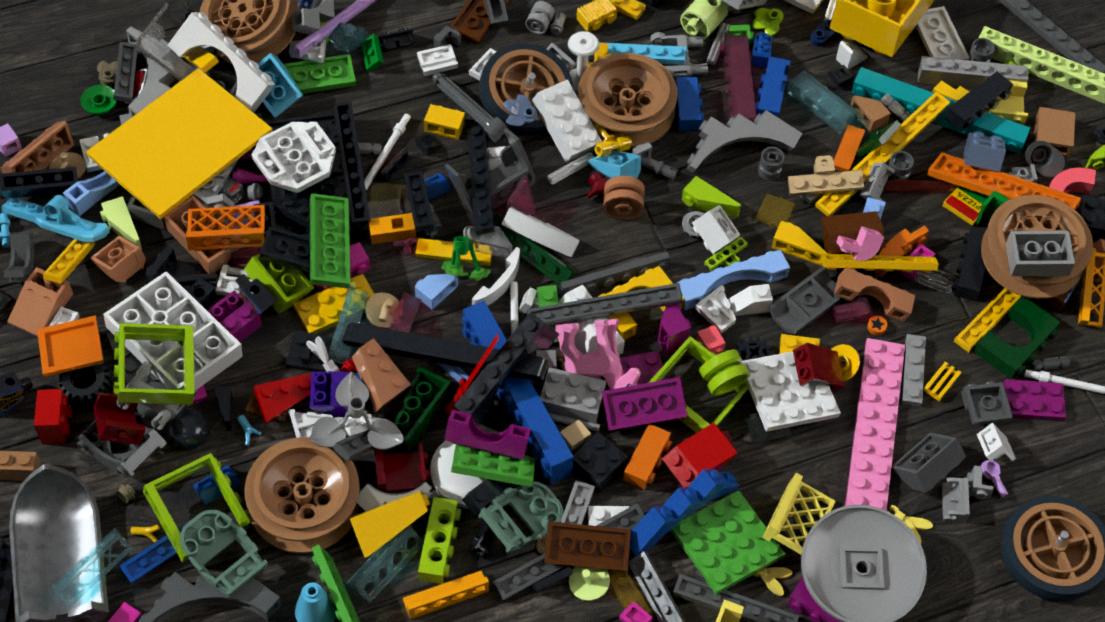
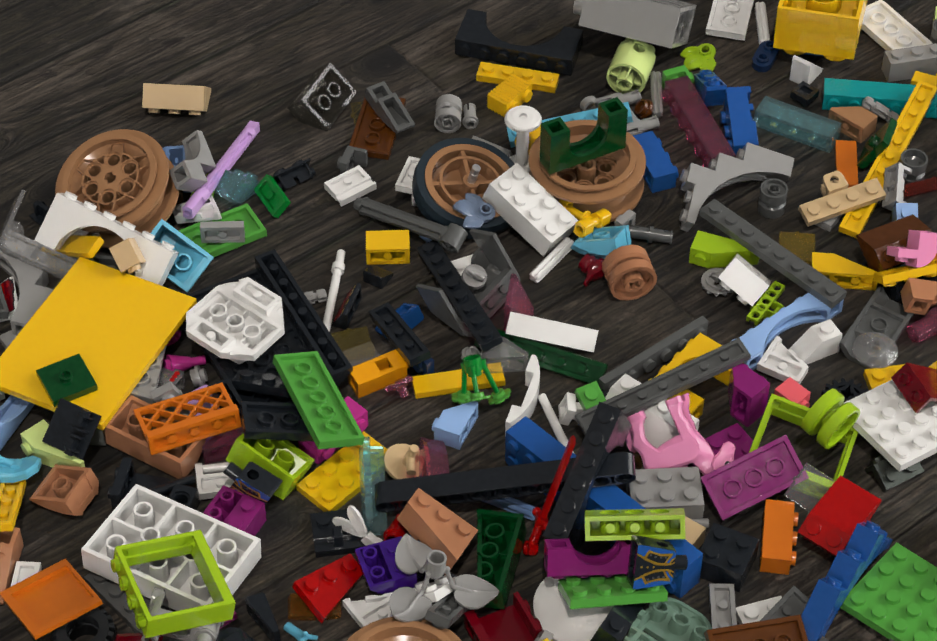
camera: 15 degrees left, 10 degrees down
none -> dark green plate [36,354,98,407]
none -> black hinge [42,398,102,460]
none -> tan brick [109,238,146,274]
none -> light grey plate [200,221,245,243]
none -> light grey piece [461,264,487,292]
none -> dark green arch [540,97,628,175]
none -> lime brick [585,508,686,541]
none -> torso [627,535,688,589]
none -> reddish brown plate [634,99,653,119]
none -> dark grey plate [699,199,847,309]
none -> clear piece [784,462,835,511]
none -> clear dish [852,332,898,368]

